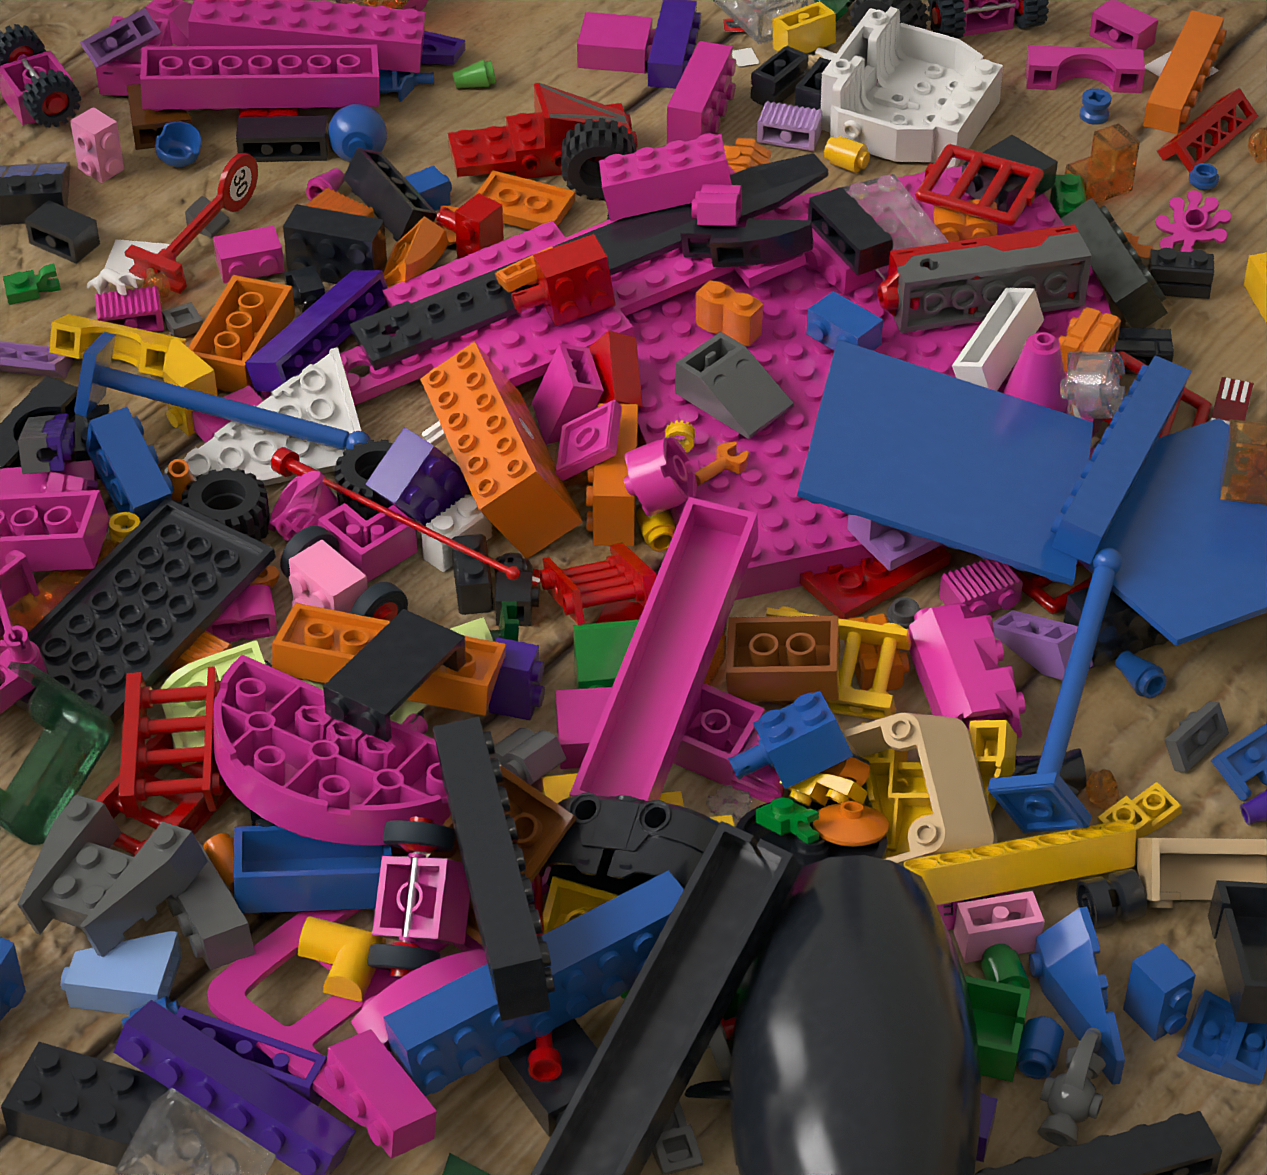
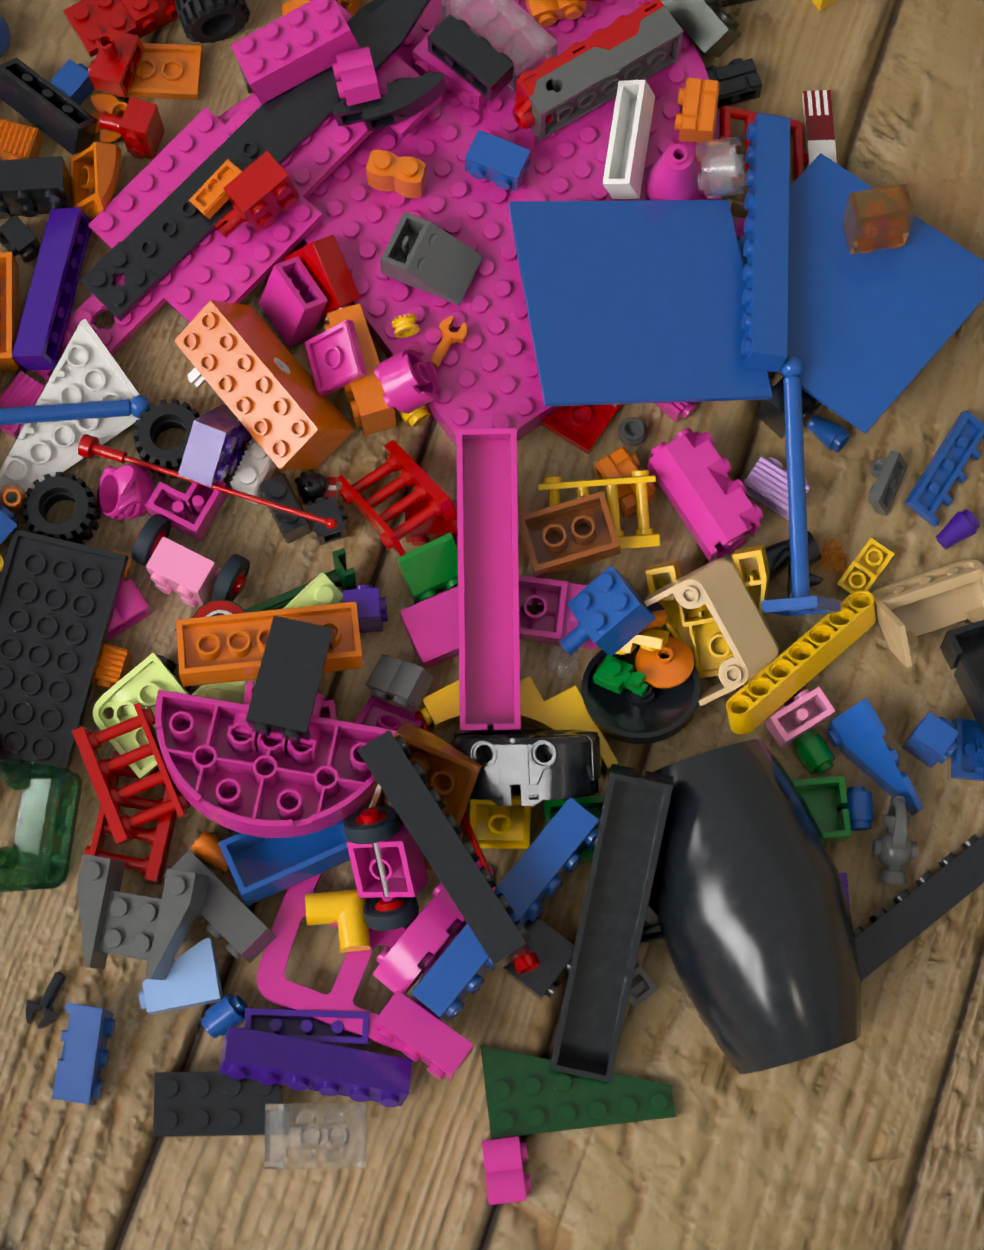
camera: 20 degrees left, 30 degrees up
medium lavender slope [993,610,1093,681] -> none
black wheel [1076,869,1147,929] -> none
none -> red brick [88,28,145,98]
none -> lavender brick [743,456,811,521]

